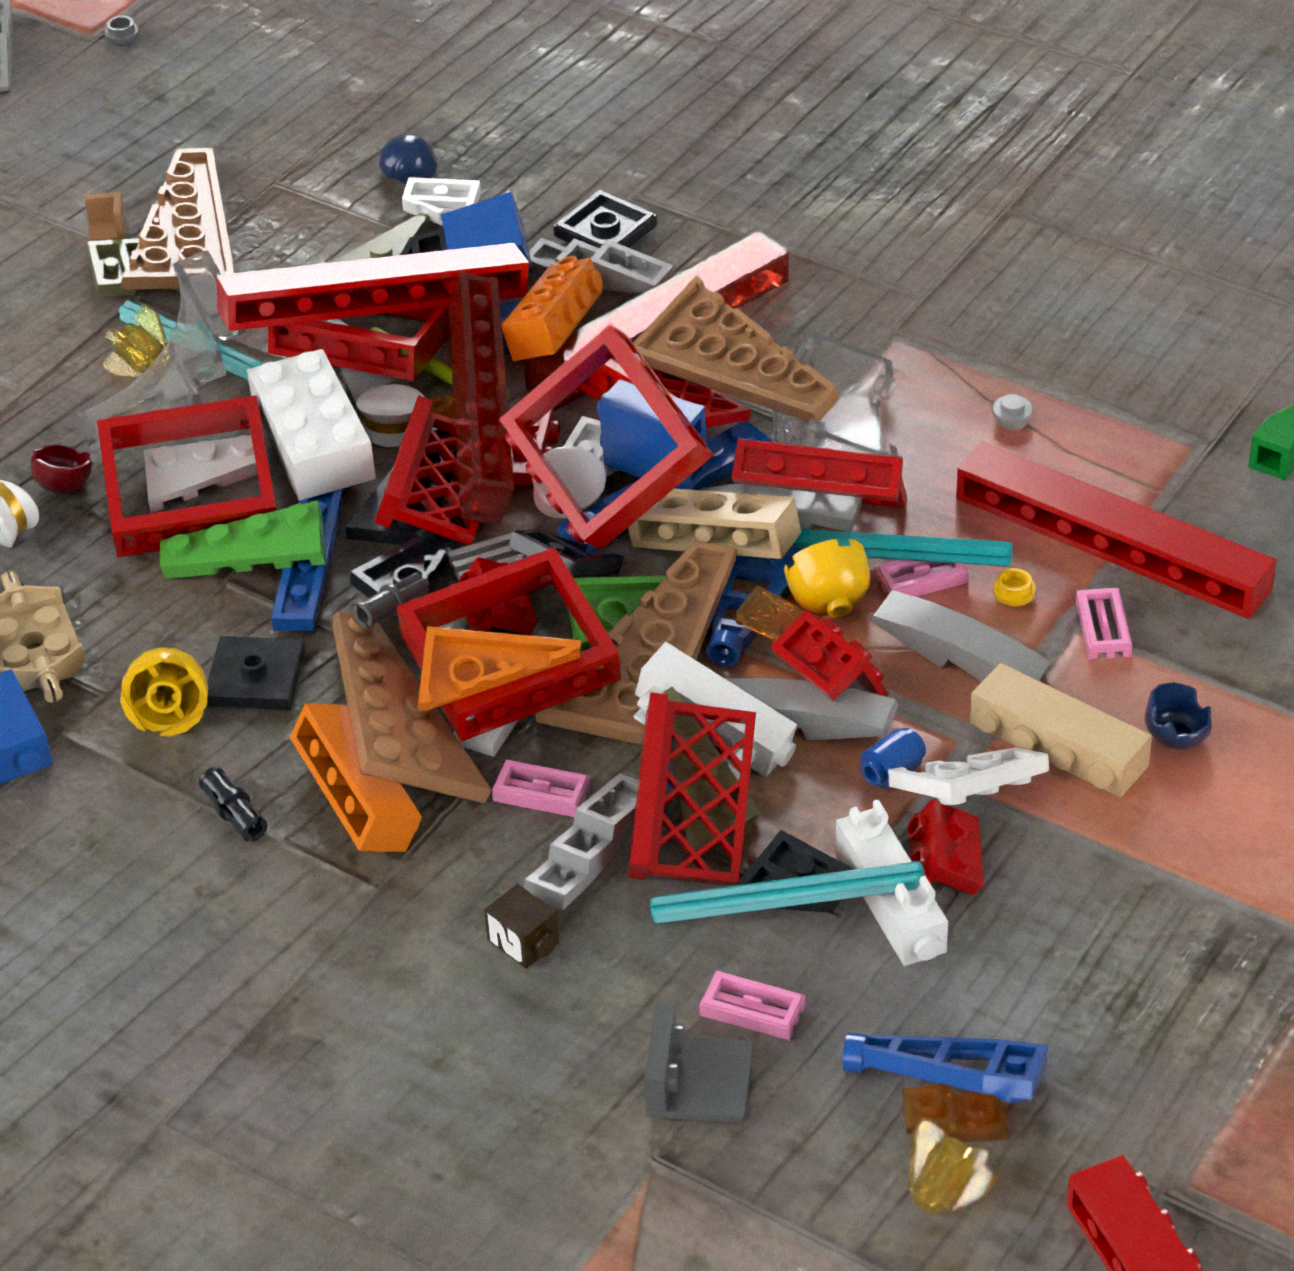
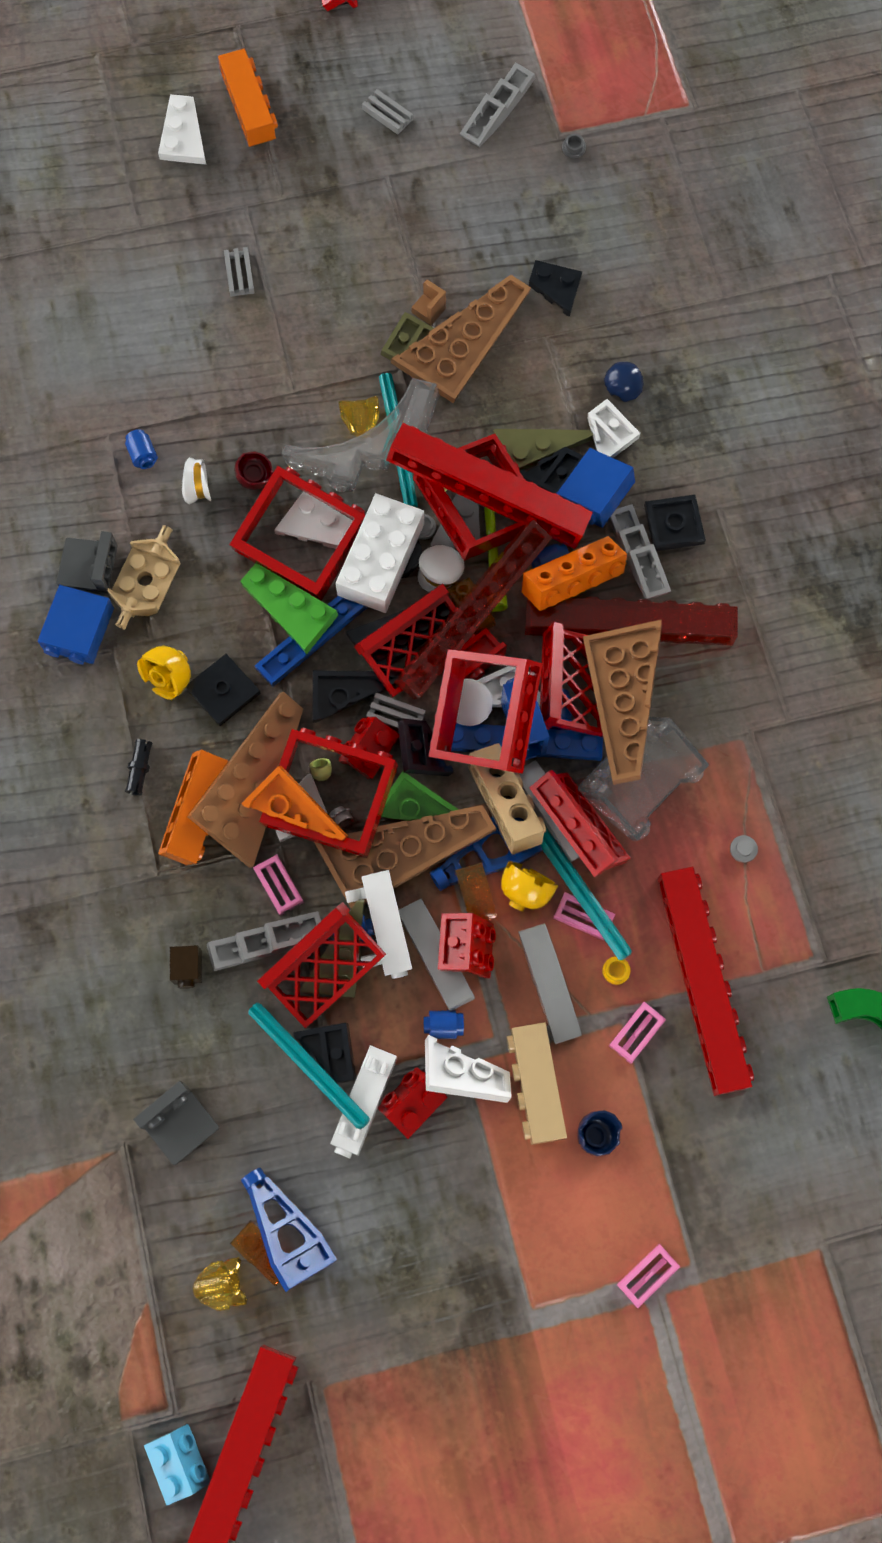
camera: 40 degrees right, 30 degrees up
dark grey axle [353,573,429,628] -> none
bright pink tile [699,970,806,1041] -> none
none -> black wing [529,260,582,316]

